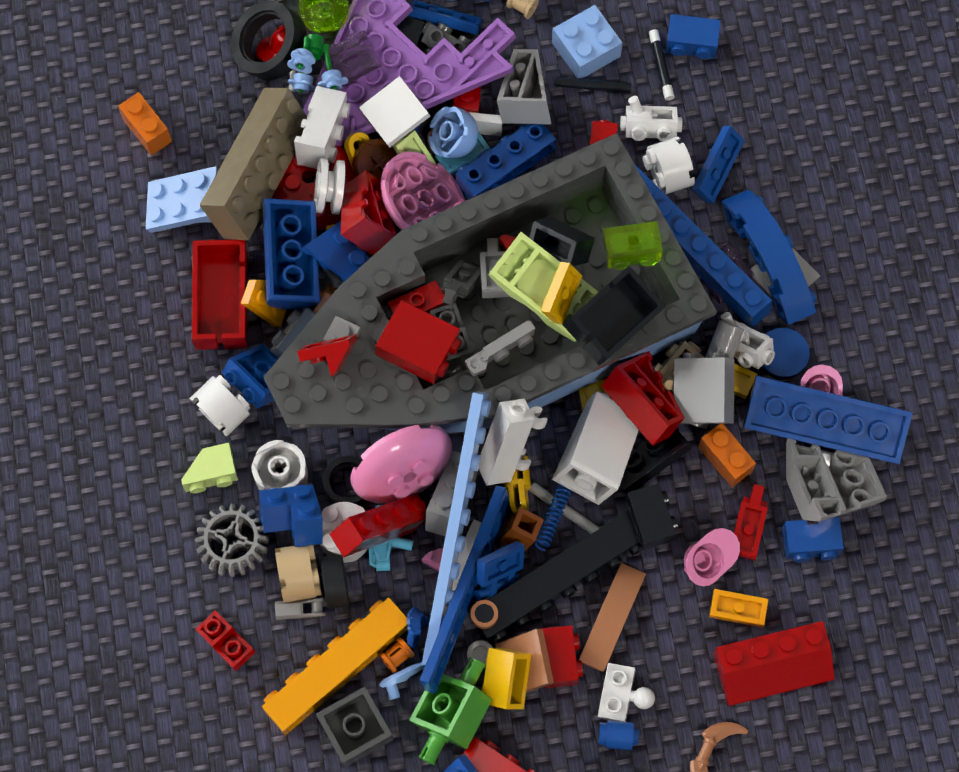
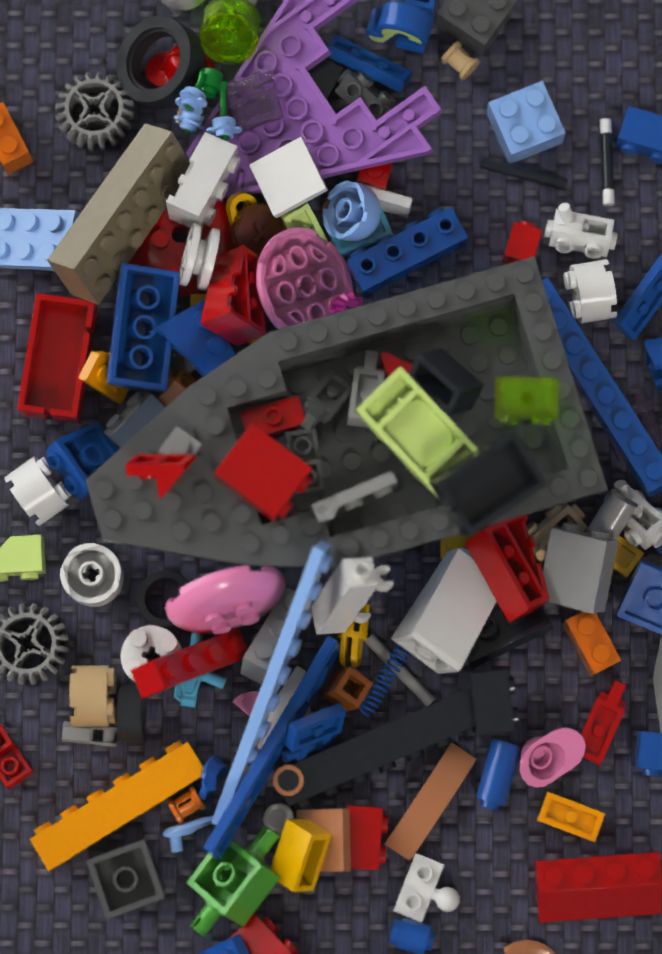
camera: 10 degrees right, 10 degrees up
blue brick [259,484,323,547] -> none
light grey wedge [497,49,551,124] -> none
yellow plate [541,262,582,325] -> none
none -> light grey gear [56,72,135,151]
none -> blue brick [476,739,521,811]

